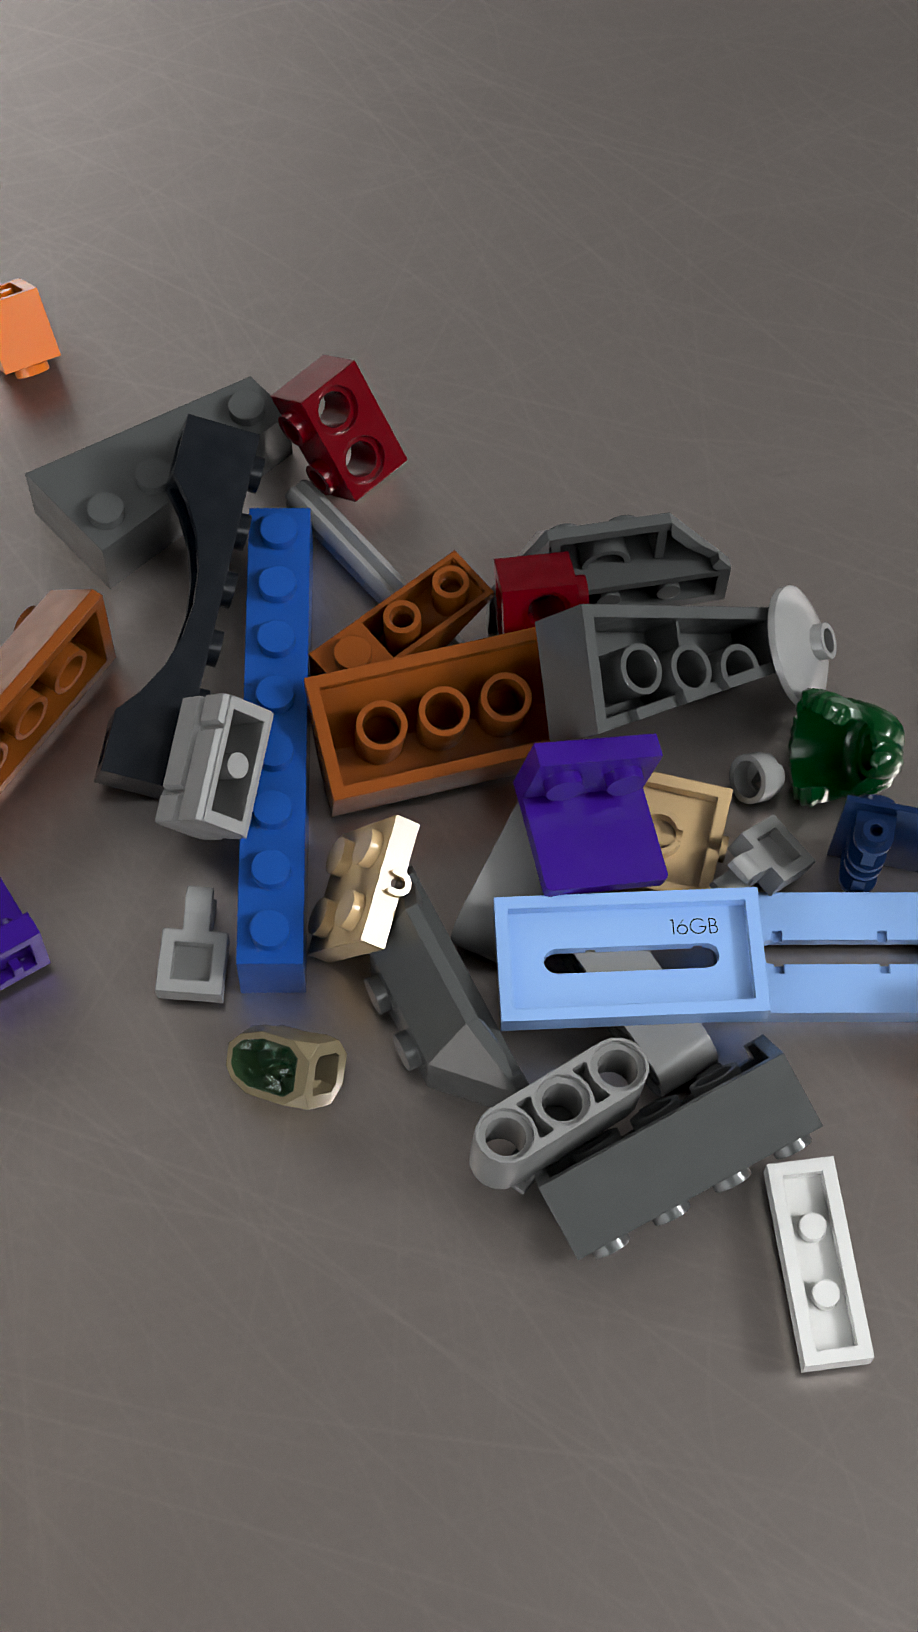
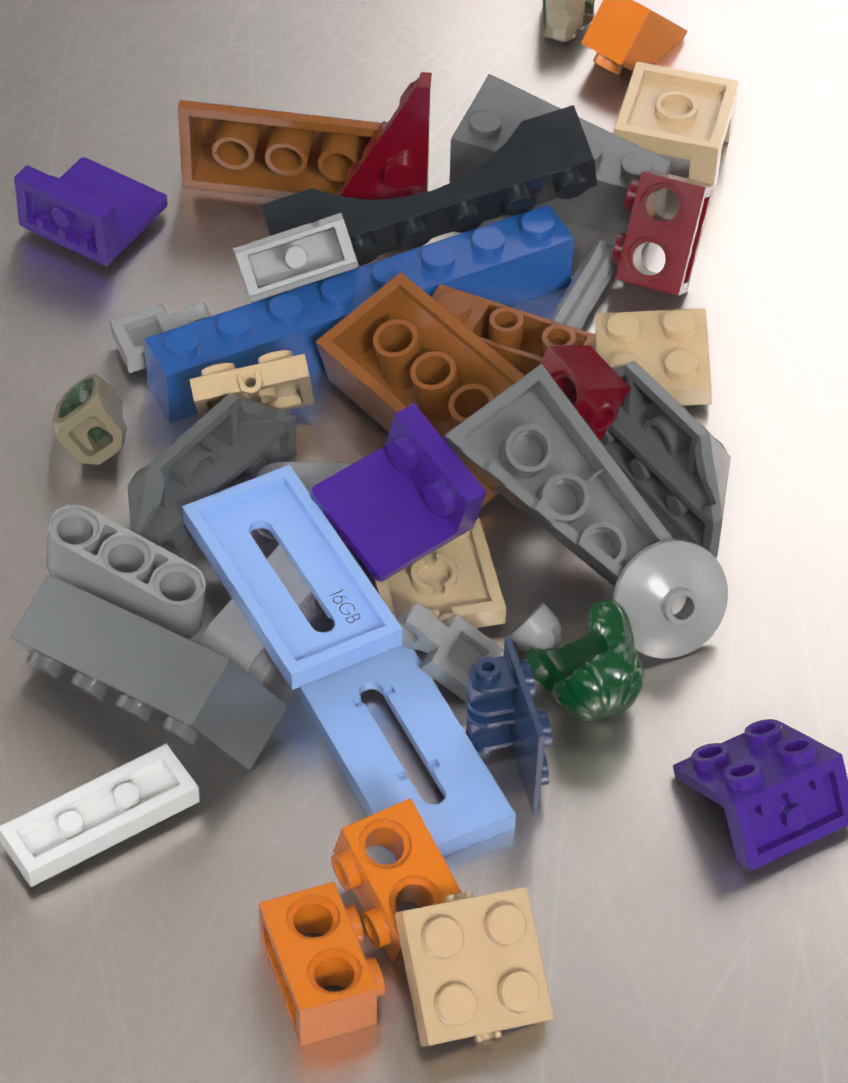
camera: 65 degrees right, 15 degrees down
none -> dark red wing [336,72,432,200]
none -> tan plate [595,308,712,406]
none -> tan panel [613,62,739,196]

